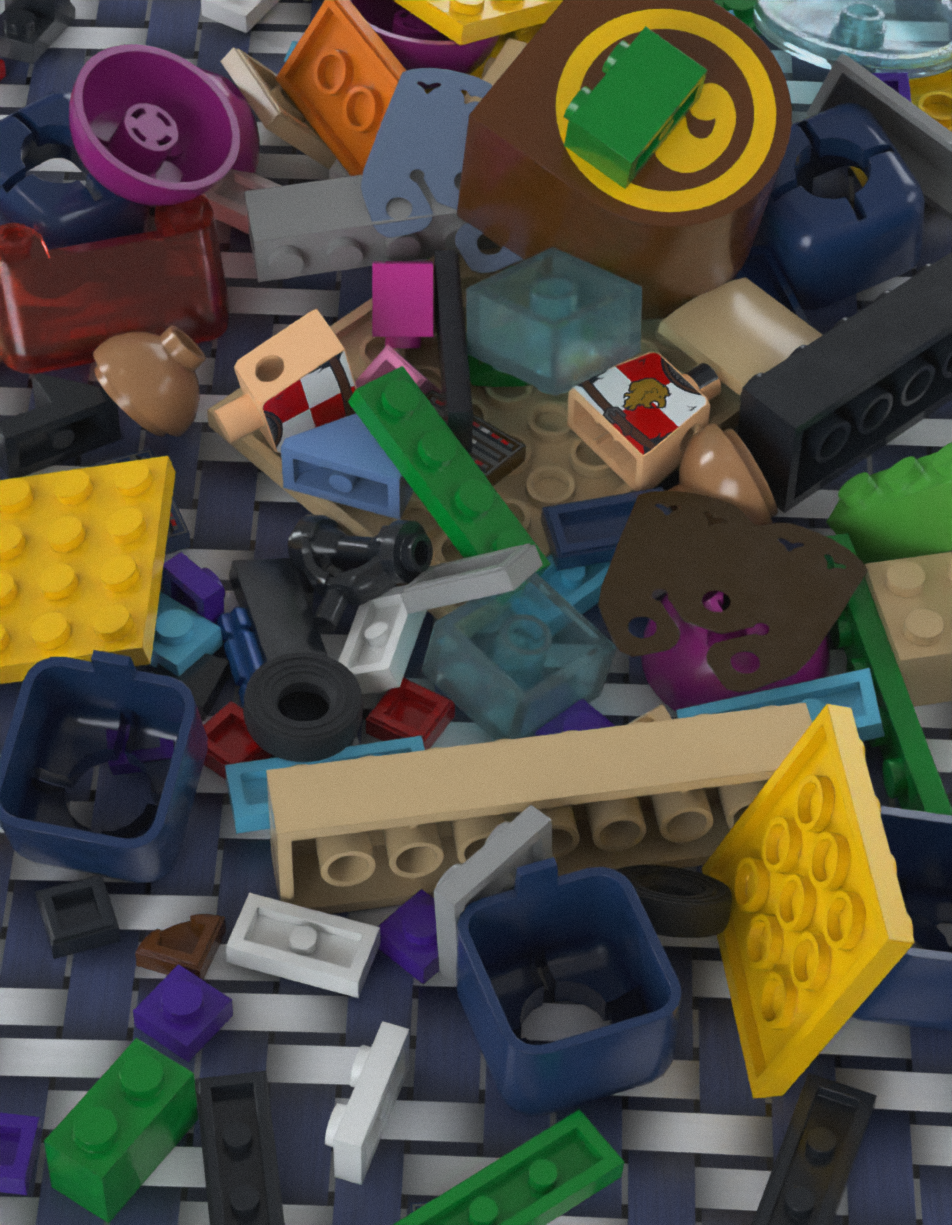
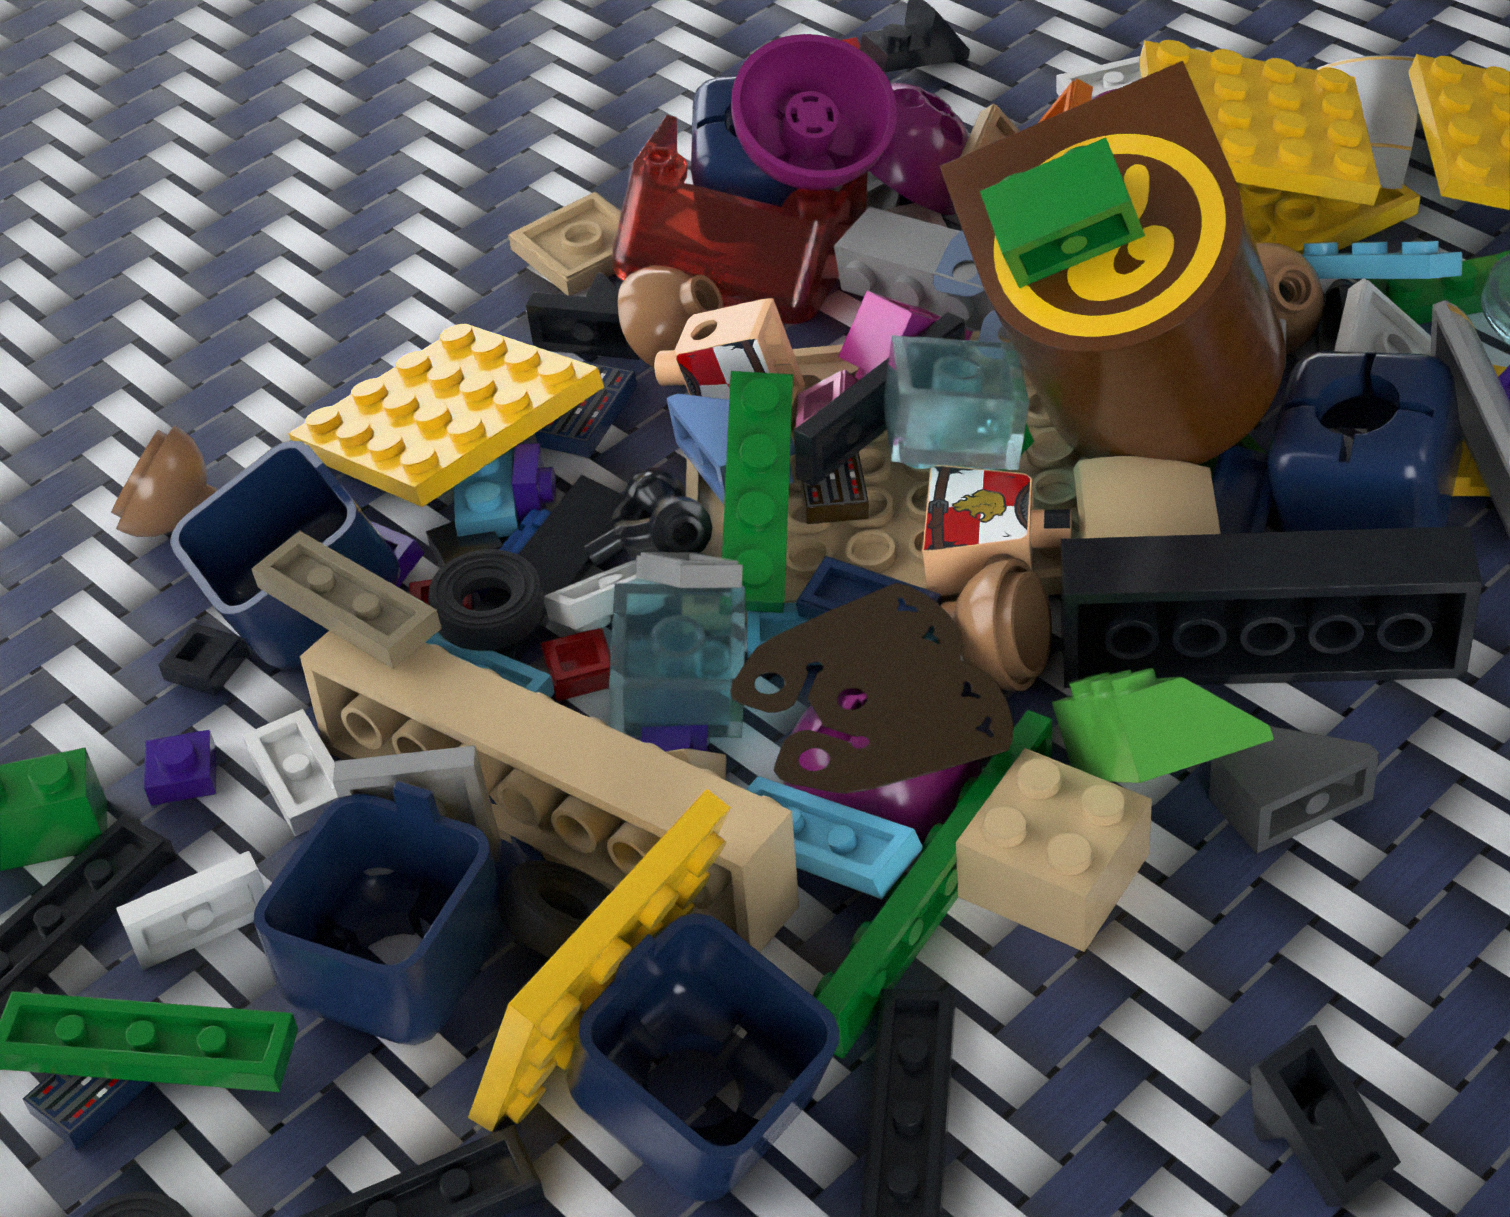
camera: 50 degrees right, 5 degrees down
reddish brown tile [135,914,226,980] -> none
none -> dark tan plate [252,531,442,669]

